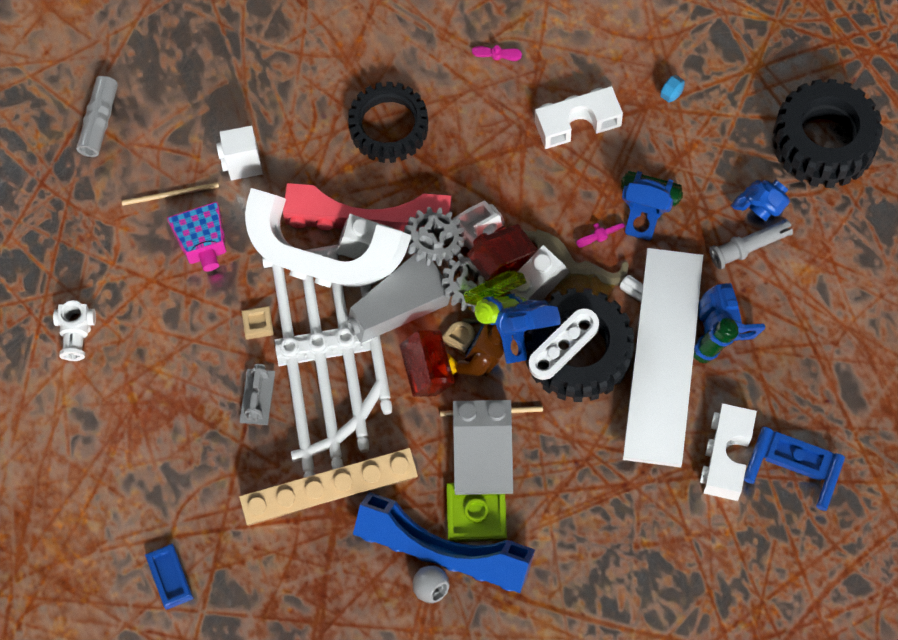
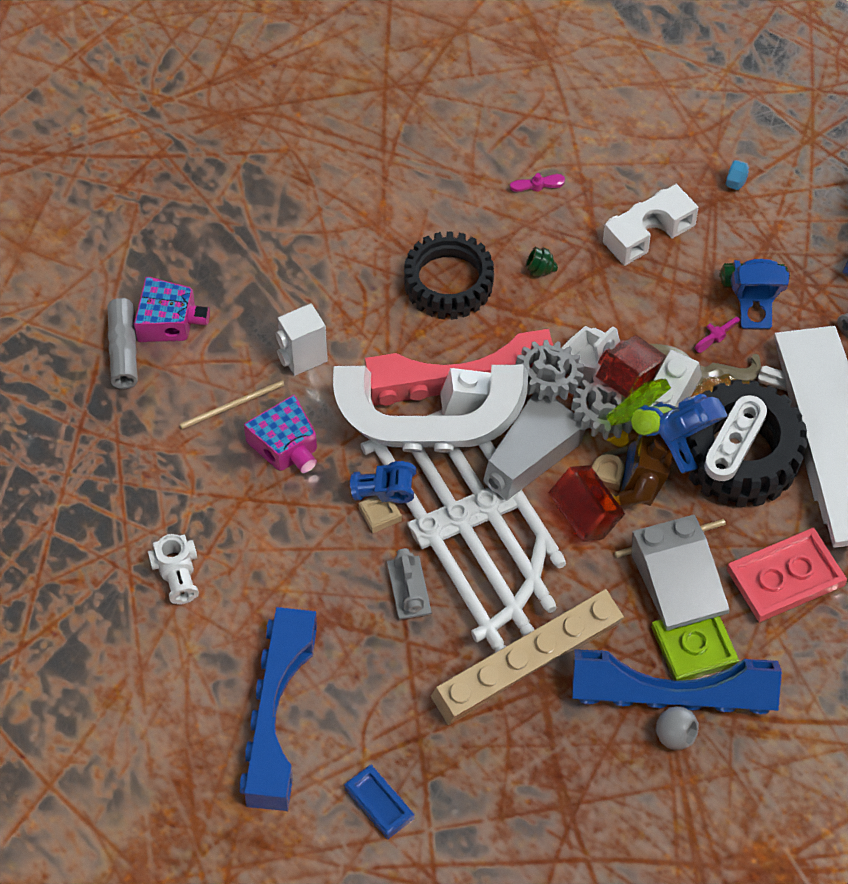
camera: 20 degrees left, 10 degrees down
none -> torso [134,277,210,342]
none -> blue arch [240,607,317,811]
none -> blue connector [350,461,416,503]
none -> dark green plate [525,247,558,277]
none -> coral plate [727,527,847,623]

